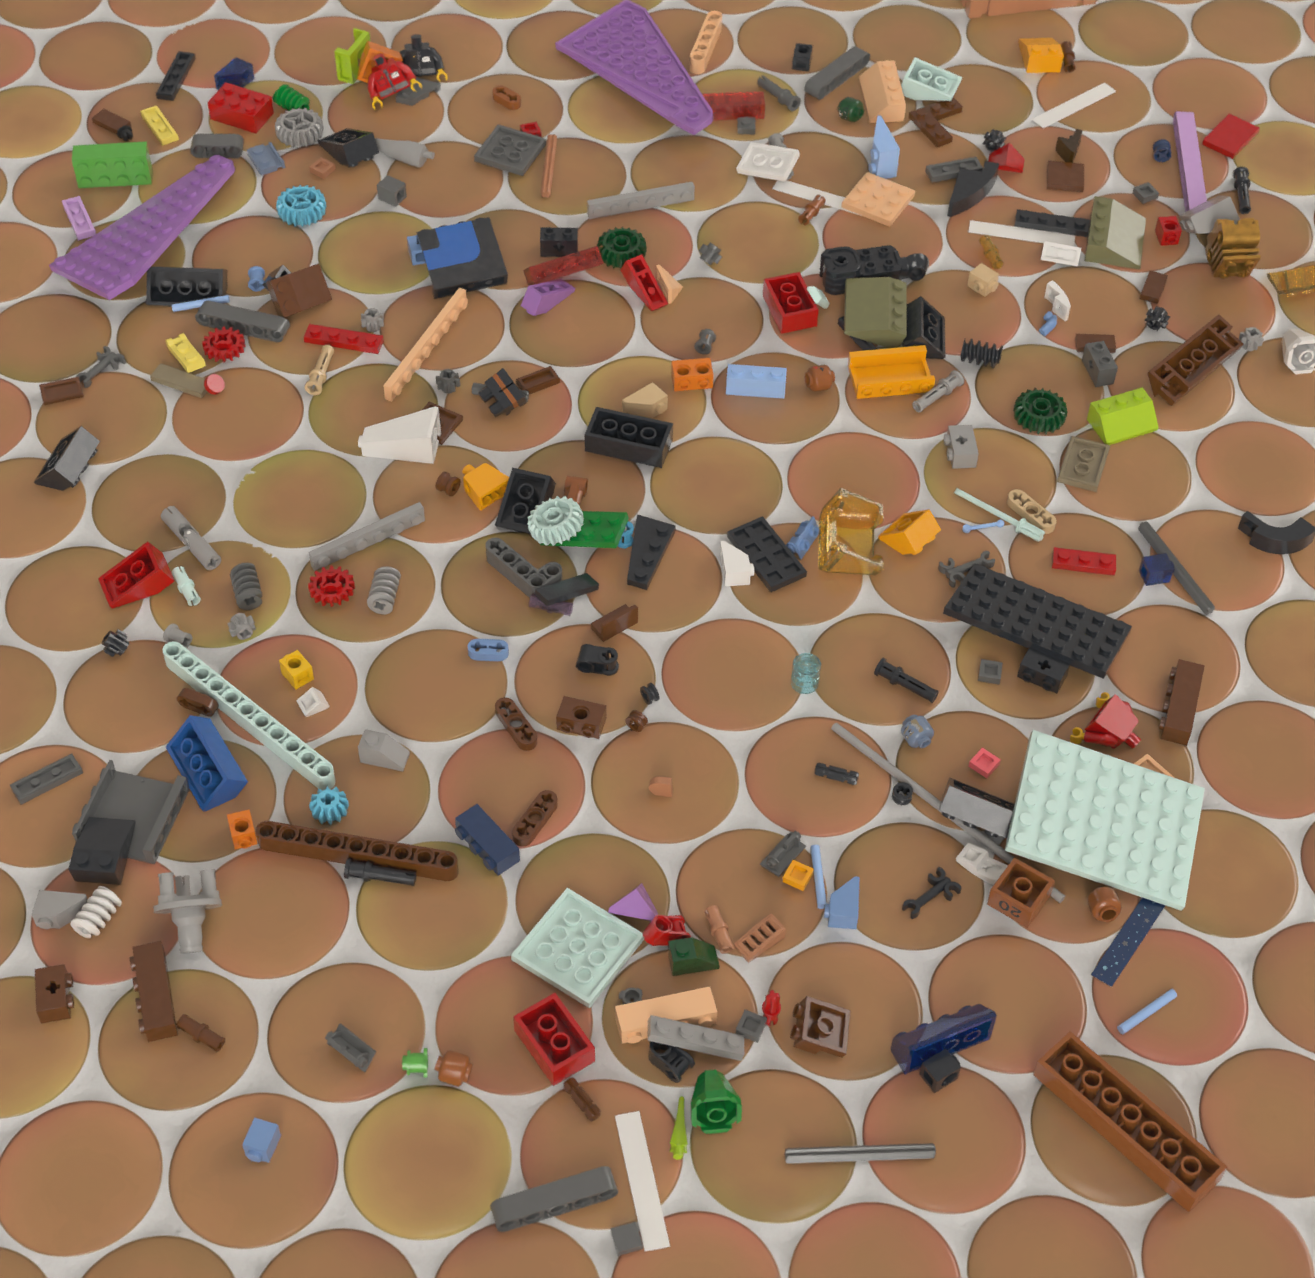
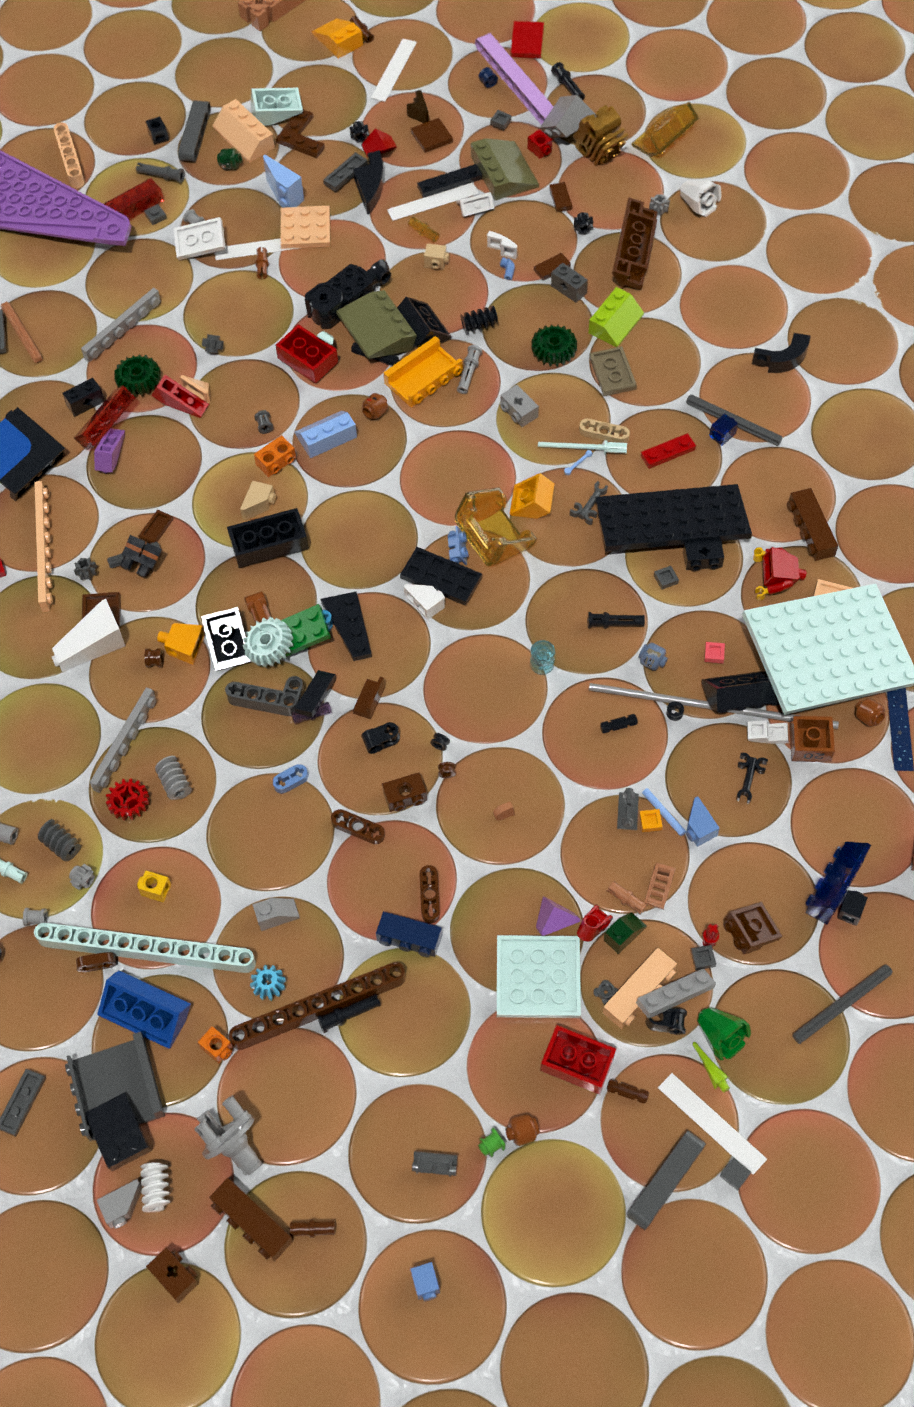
camera: 30 degrees left, 10 degrees up
white slope [296,687,330,717] -> none

